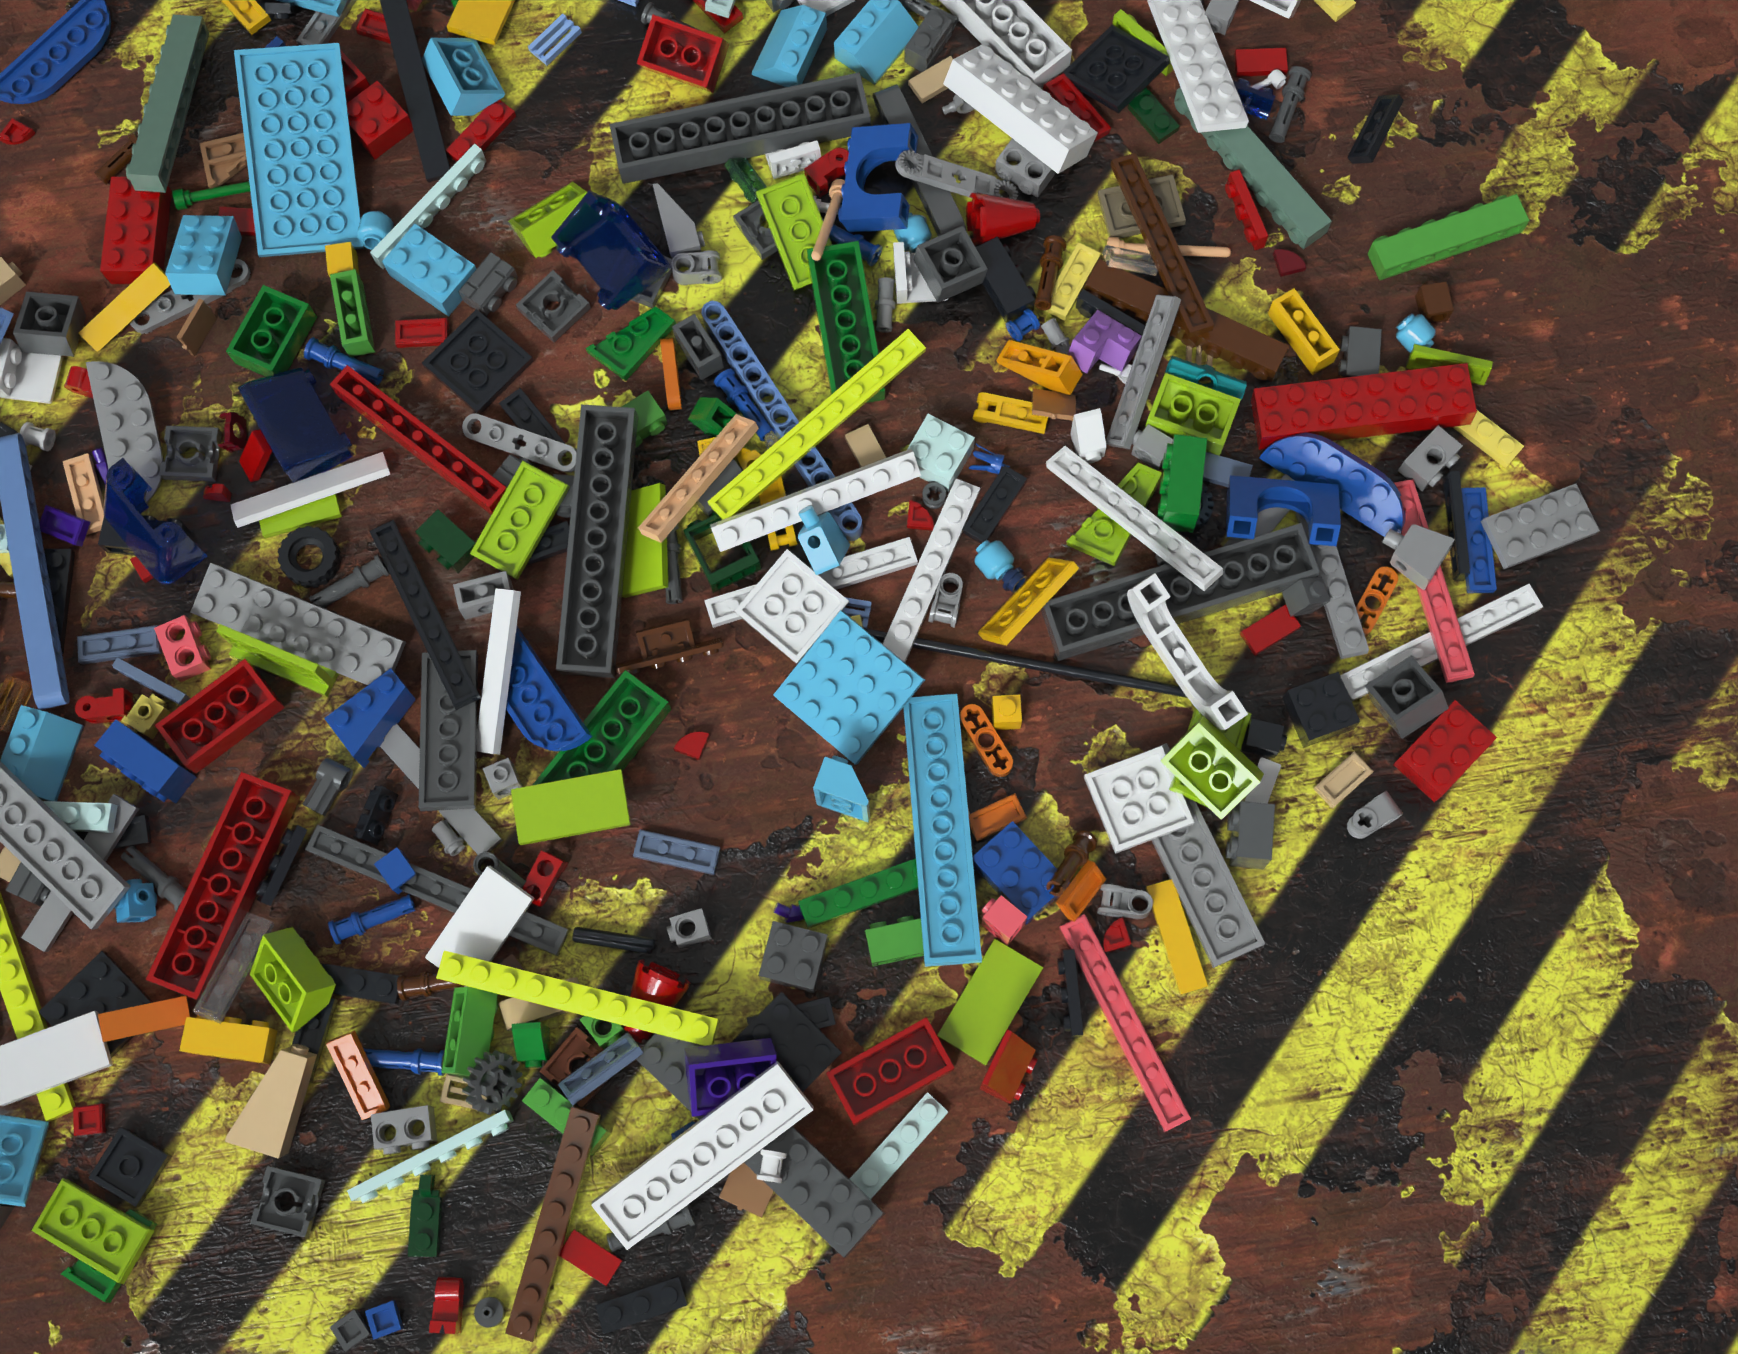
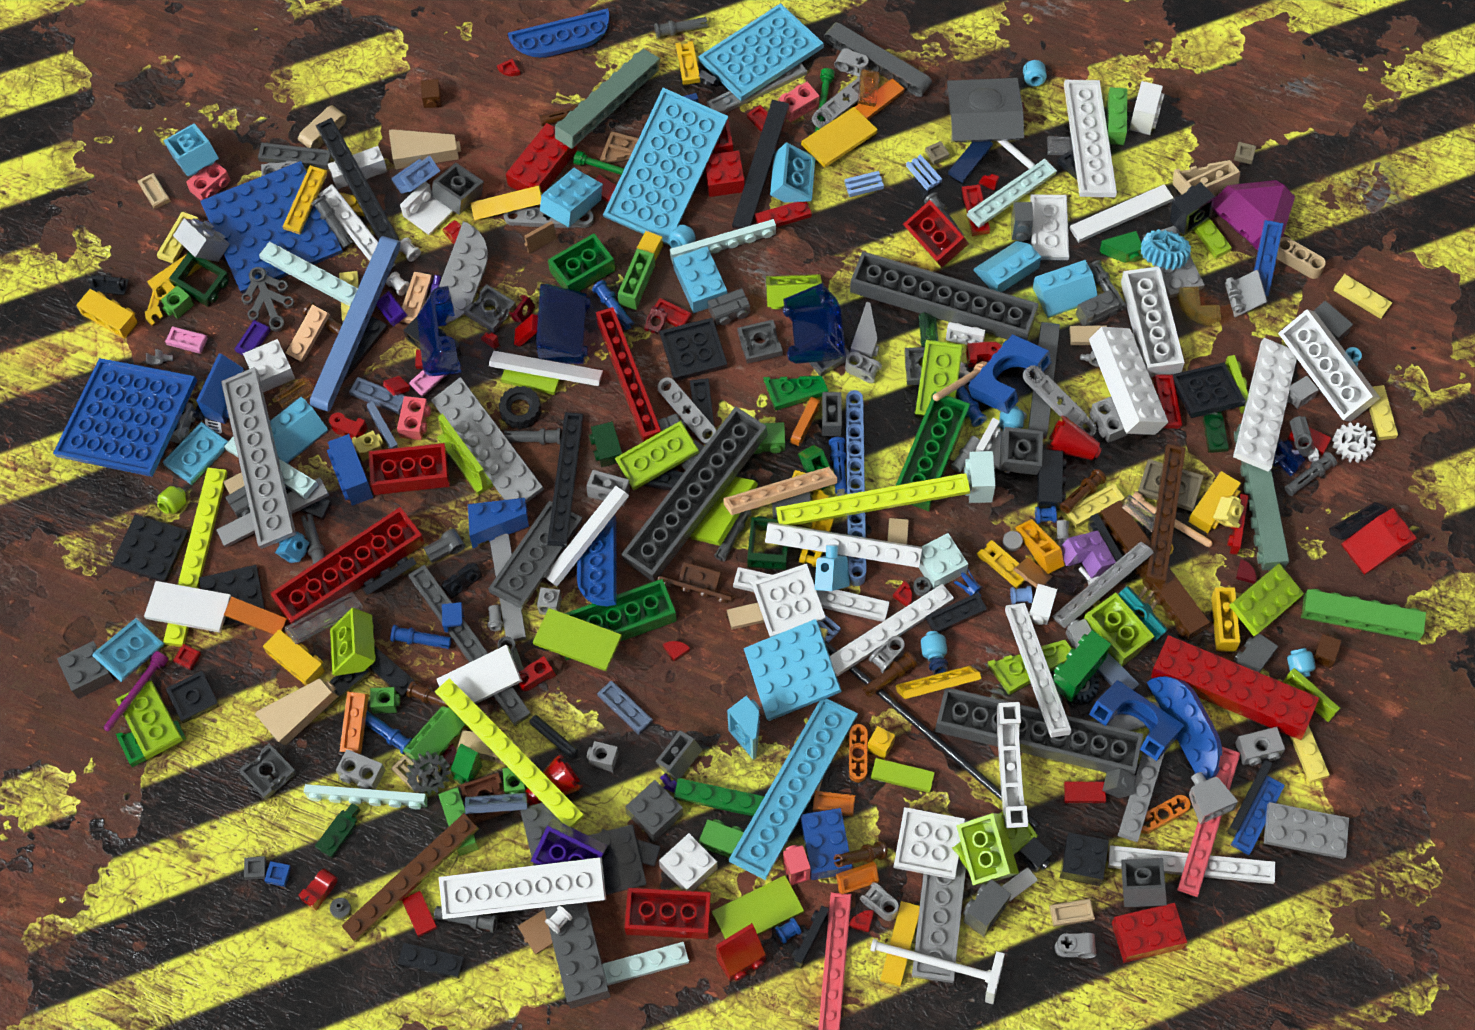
camera: 30 degrees right, 10 degrees down
none -> magenta piece [104,651,168,731]
none -> bright green brick [370,687,400,714]
none -> red tile [383,376,410,396]
none -> white bush [386,272,410,296]
none -> bright pink plate [409,358,450,397]
none -> dark red tile [442,744,457,768]
none -> dark red piece [644,306,667,335]
none -> dark grey brick [655,730,702,781]
none -> white brick [659,833,718,891]
none -> tan tile [727,603,764,630]
none -> blue bush [775,918,802,944]
none -> reddish brown pin [863,652,917,697]
none -> white tile [870,939,1005,1004]
none -> lime tile [871,758,935,793]
none -> light aqua brick [964,451,995,503]
none -> light grey tile [1003,531,1023,551]
none -> medium blue bush [1010,586,1032,605]
none -> yellow brick [1188,471,1241,533]
none -> light yellow brick [1213,496,1244,528]
none -> lime plate [1229,563,1304,636]
none -> dark grey piece [1290,416,1315,457]
none -> white gear [1332,422,1376,463]
none -> red slope [1341,508,1417,575]

